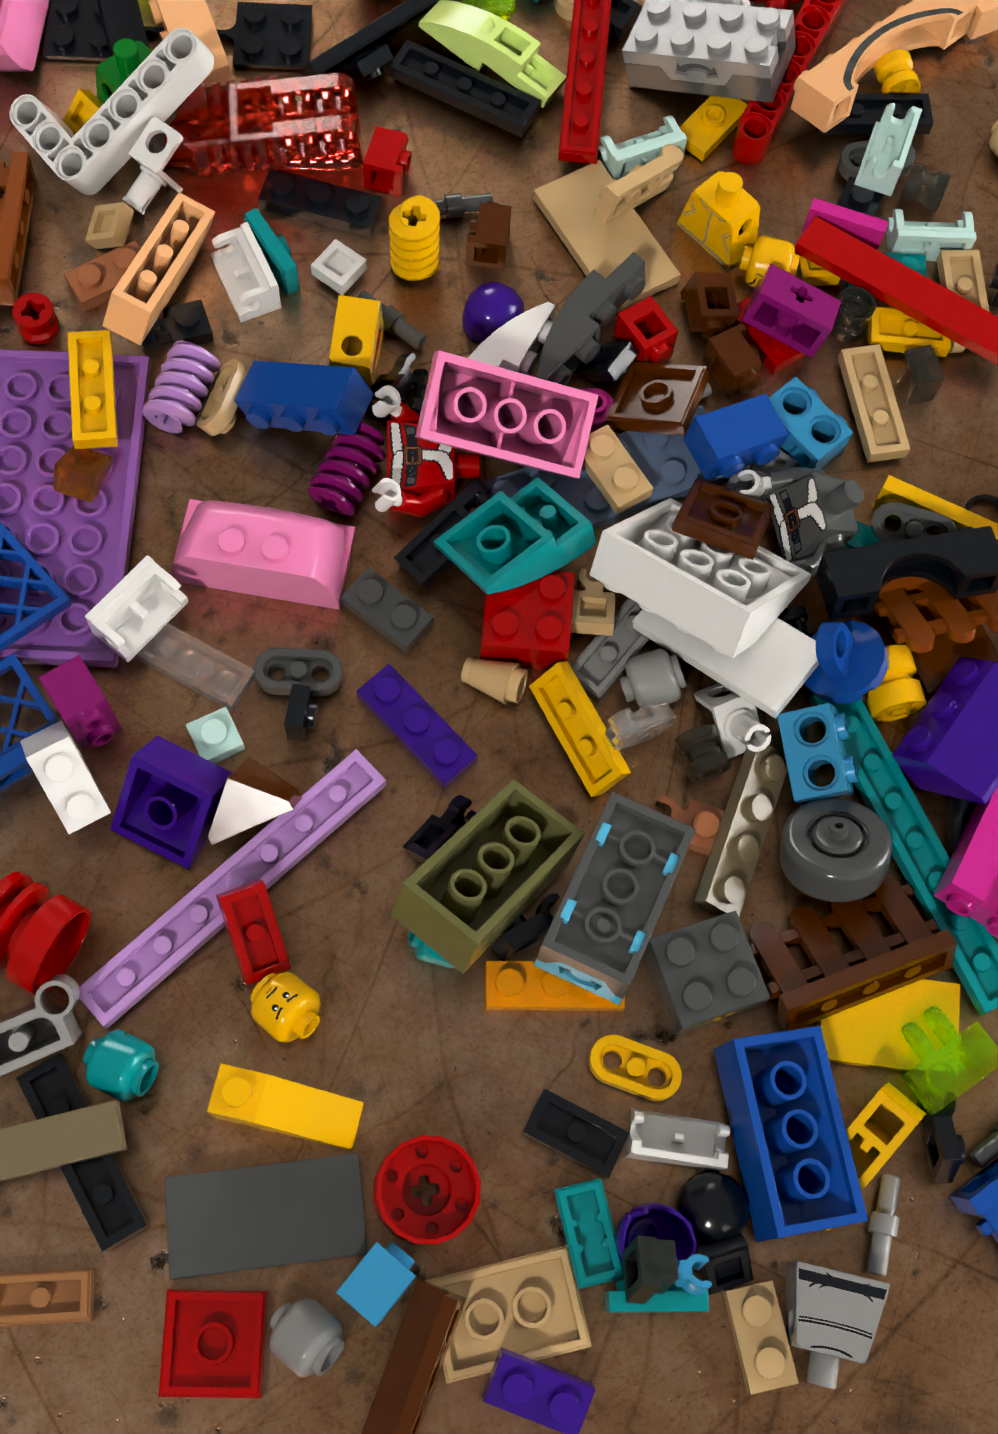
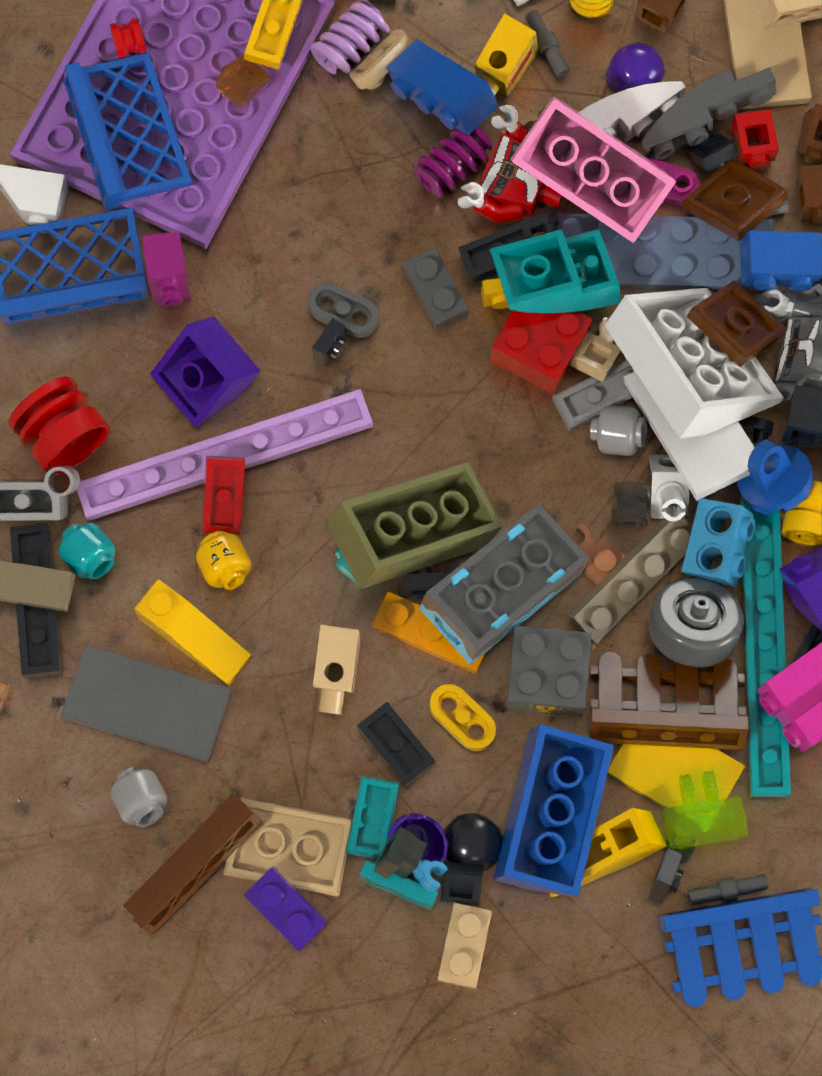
camera: 30 degrees right, 5 degrees up
white brick [20,720,111,834] -> none
white hinge [85,555,189,663] -> none
clear plate [133,623,256,712] -> none
red tile [158,1289,268,1398] -> none
bright pink windscreen [170,499,356,610] -> none
light aqua plate [185,707,246,763] -> none
slope [208,757,302,845] -> none
dark azure brick [336,1241,416,1327] -> none
dark purple plate [357,664,478,789] -> none
black plate [365,353,428,415] -> none
red wheel [372,1135,481,1245] -> none
black plate [402,795,477,864] -> none
tan cone [461,657,529,704] -> none
yellow plate [529,661,632,797] -> none
tan plate [582,424,654,515] -> none
clear plate [604,702,678,750] -> none
white hinge [625,1108,730,1172] -> none
light grey torso [786,1261,890,1390] -> none
light grey bar [867,1174,901,1277] -> none
none -> tan torso [313,625,362,715]
none -> yellow plate [481,278,508,309]

